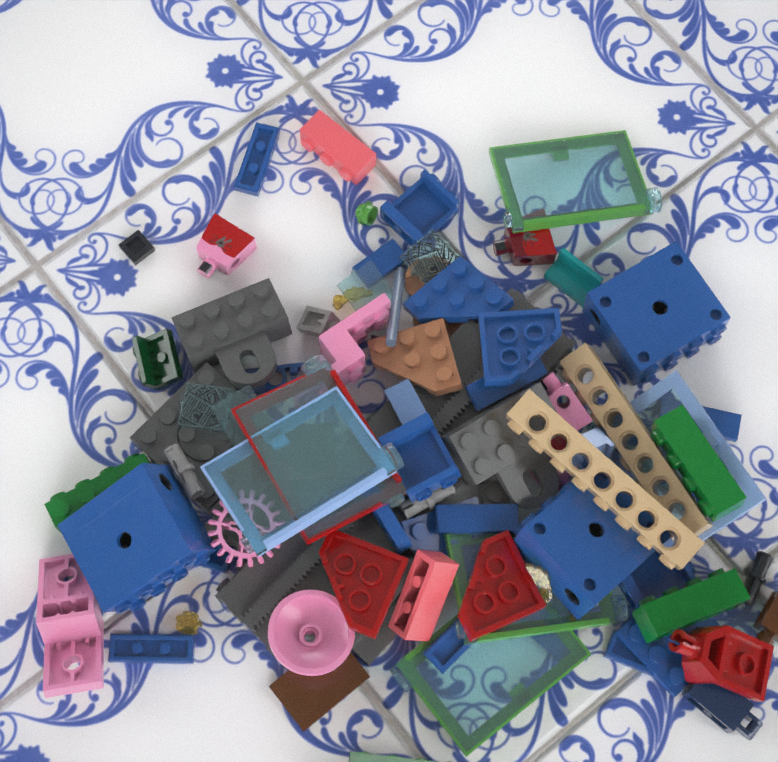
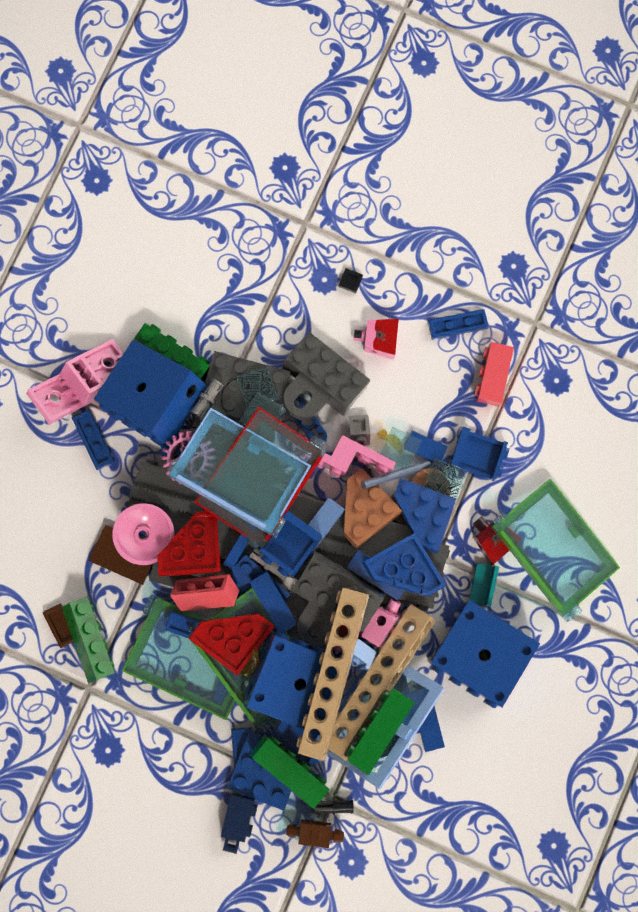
camera: 60 degrees right, 10 degrees up
dark green bracket [132,328,183,390] -> none
clear yellow plate [175,611,203,635] -> none
bright green plate [355,201,378,226] -> none
red plate [669,625,774,702] -> none

